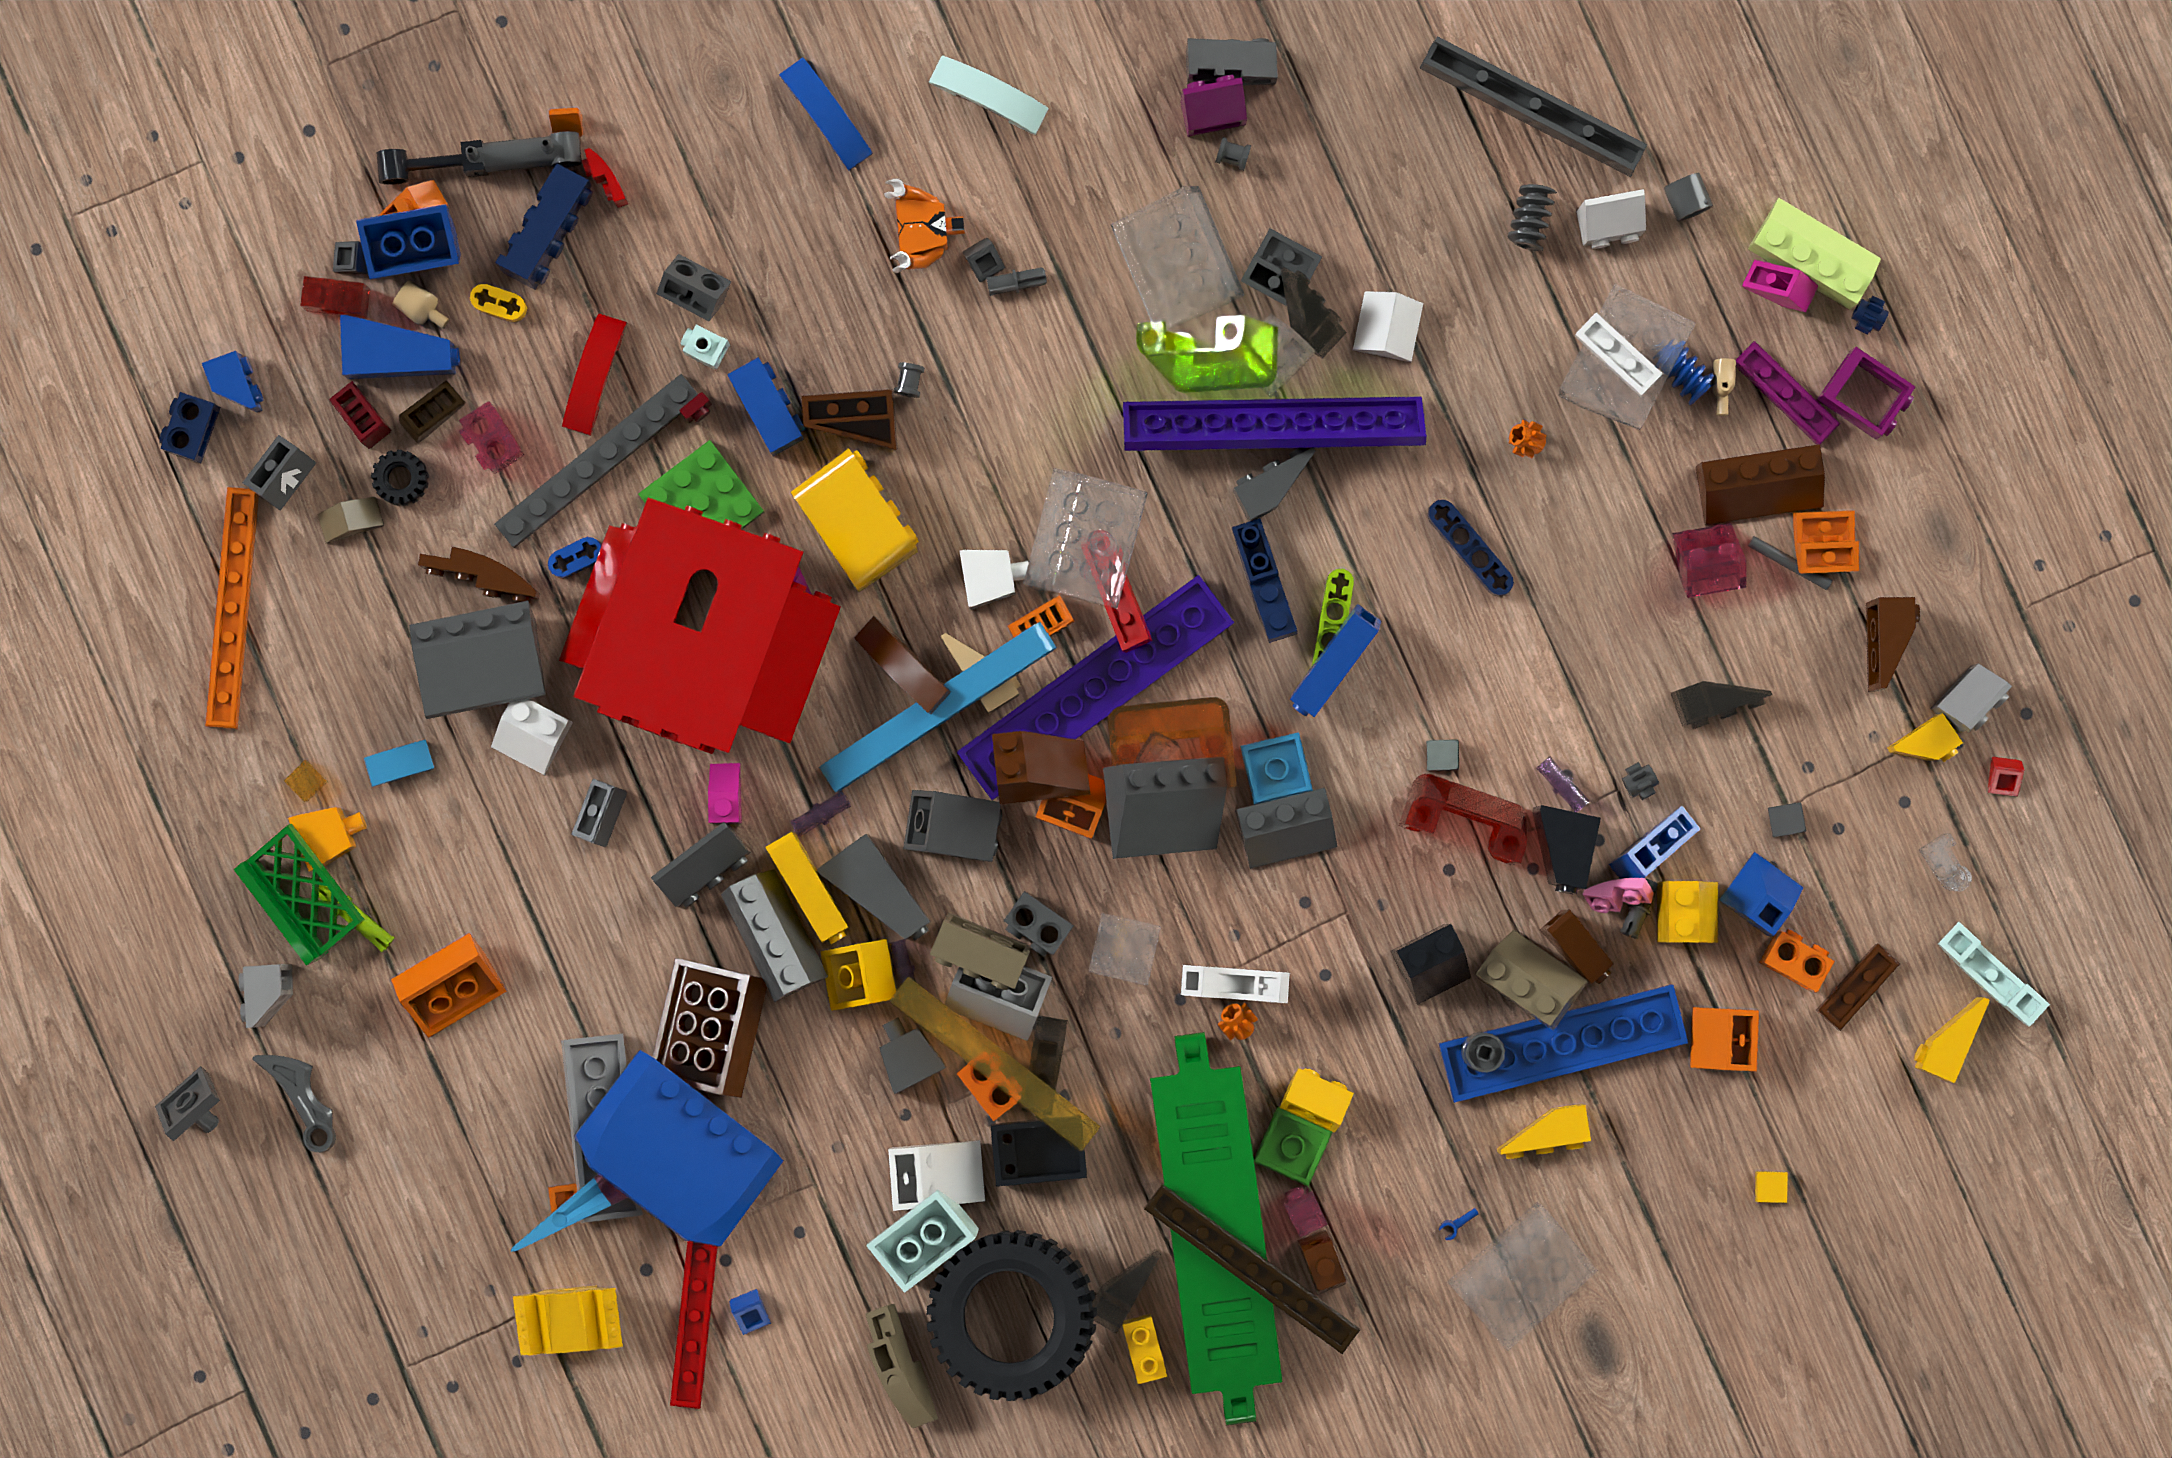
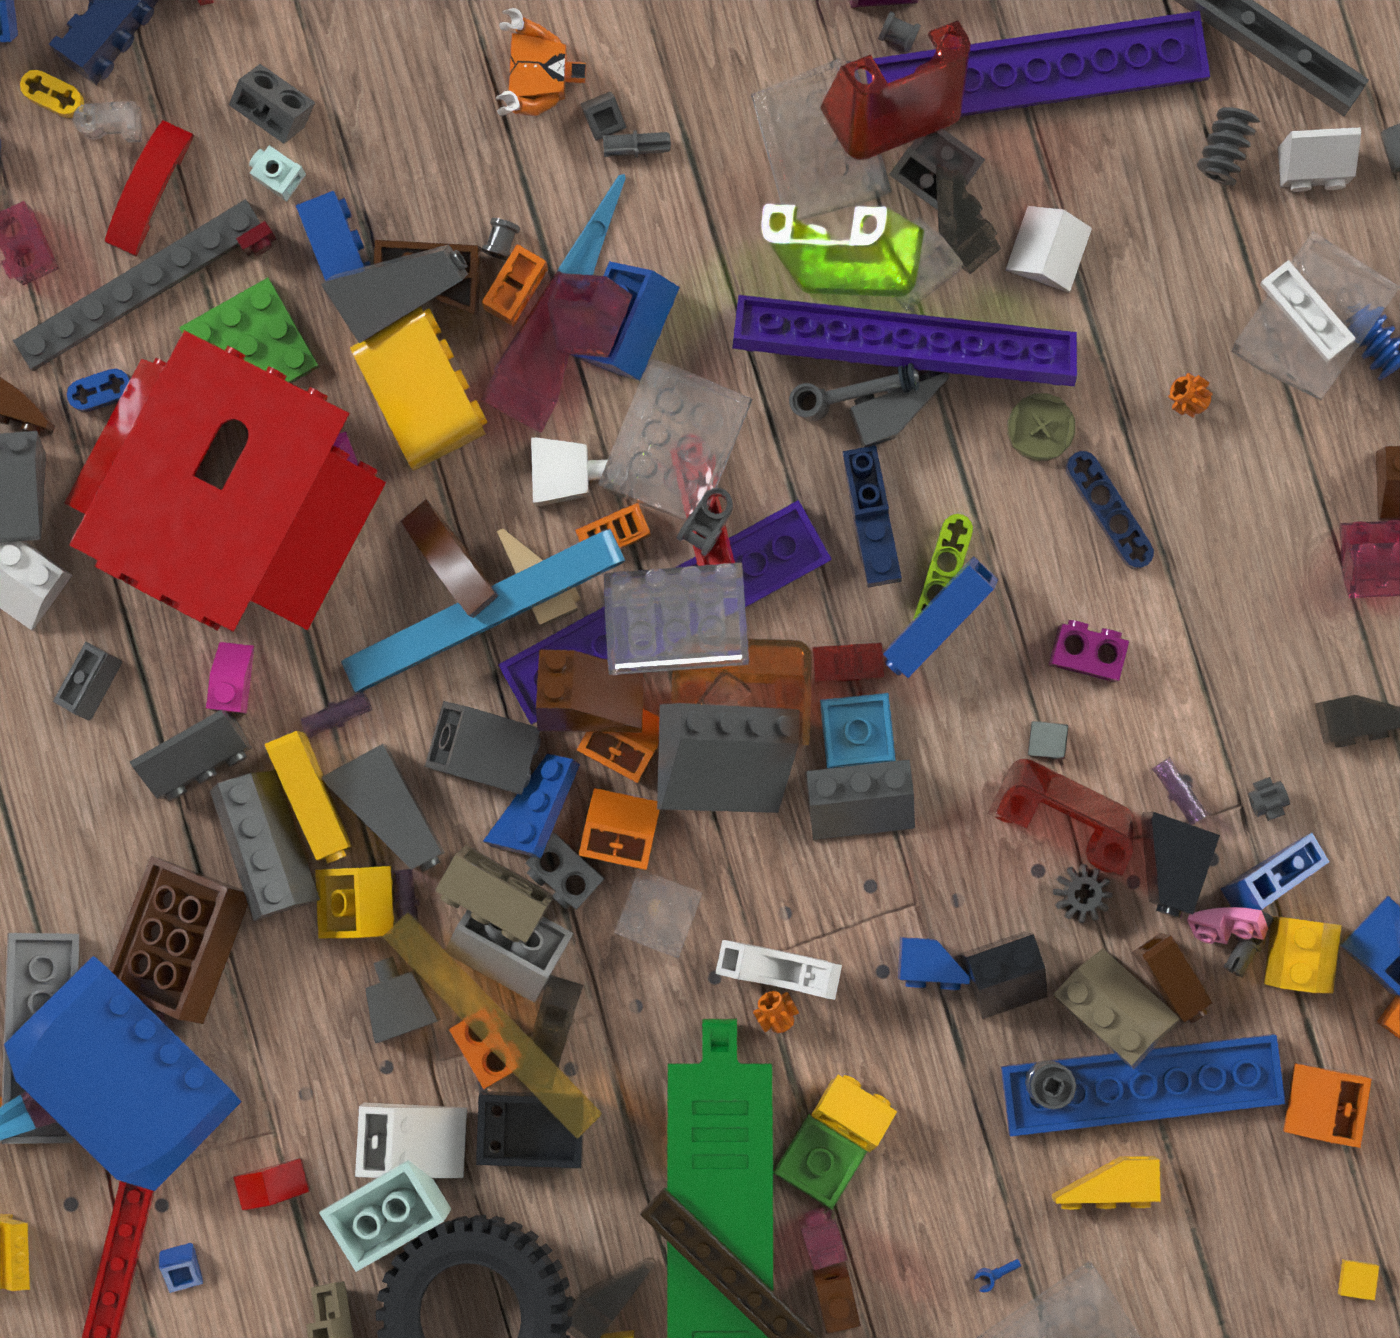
camera: 15 degrees right, 0 degrees up
none -> clear leg [73,101,142,143]
none -> red slope [233,1158,310,1210]
none -> dark grey slope [321,245,468,343]
none -> clear pink plate [480,174,626,433]
none -> orange brick [482,244,548,327]
none -> blue wing [483,754,580,858]
none -> clear pink slope [547,273,633,357]
none -> blue slope [570,261,680,381]
none -> orange slope [579,788,660,870]
none -> clear slope [604,563,749,675]
none -> dark grey piece [676,488,733,557]
none -> dark grey piece [789,363,919,421]
none -> clear red brick [811,642,884,684]
none -> clear red windscreen [820,20,971,160]
none -> dark purple plate [864,11,1210,129]
none -> blue slope [898,937,970,990]
none -> olive tile [1007,393,1075,461]
none -> magenta brick [1048,620,1129,683]
none -> dark grey gear [1053,864,1113,923]

